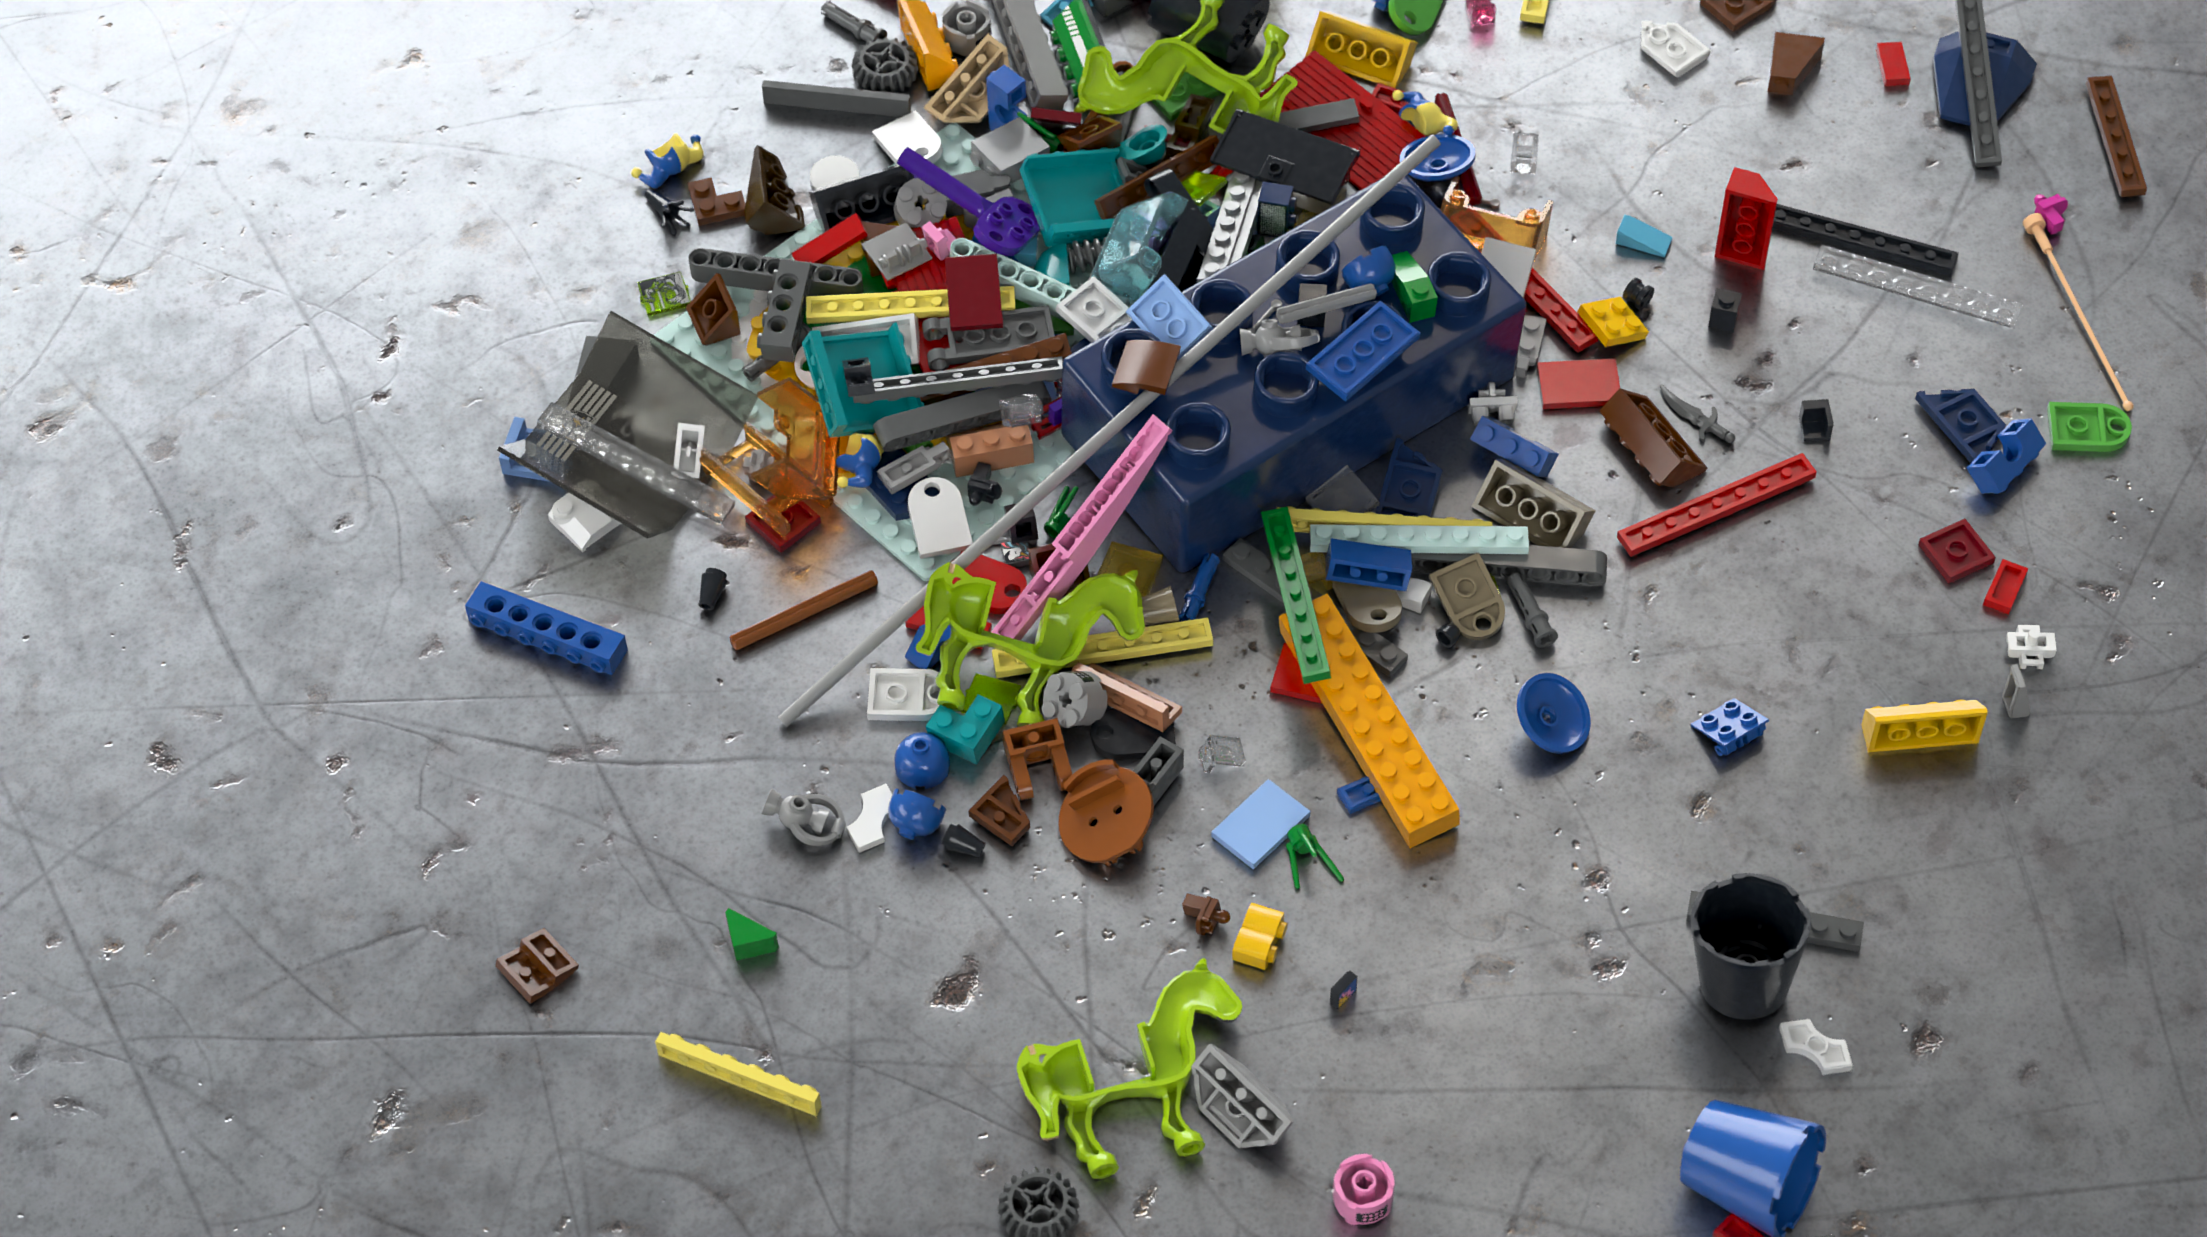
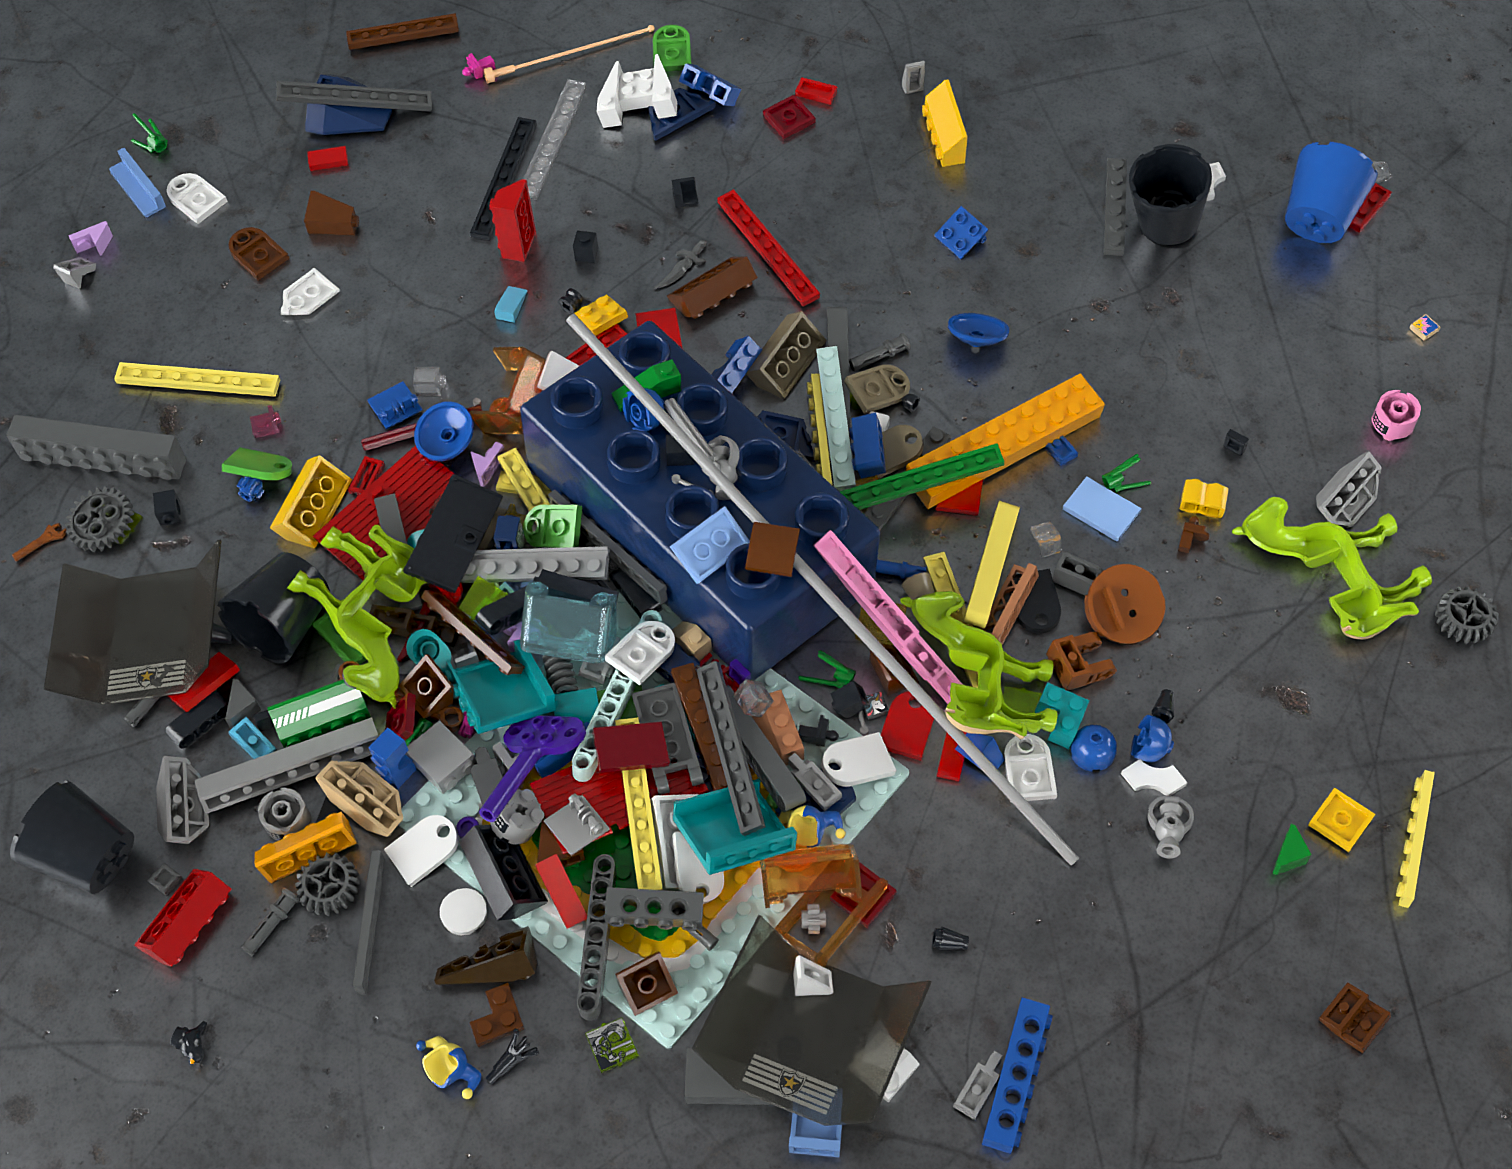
camera: 95 degrees left, 5 degrees up
clear plate [537,402,736,525] -> none
dark orange axle [729,570,878,650] -> none
black slope [842,357,875,397] -> none
bright pink bracket [922,221,956,260] -> none
reddish brown wing [968,775,1030,846] -> none
light grey brick [1042,671,1107,728] -> none
blue tile [1306,301,1420,402] -> none
light yellow piece [1392,90,1458,136] -> none
white piece [2006,625,2057,669] -> none
none -> blue hinge [367,381,423,429]
none -> white wedge [597,54,677,128]
none -> light grey hinge [953,1051,1003,1120]
none -> light yellow beam [963,501,1020,629]
none -> yellow plate [1308,788,1375,852]

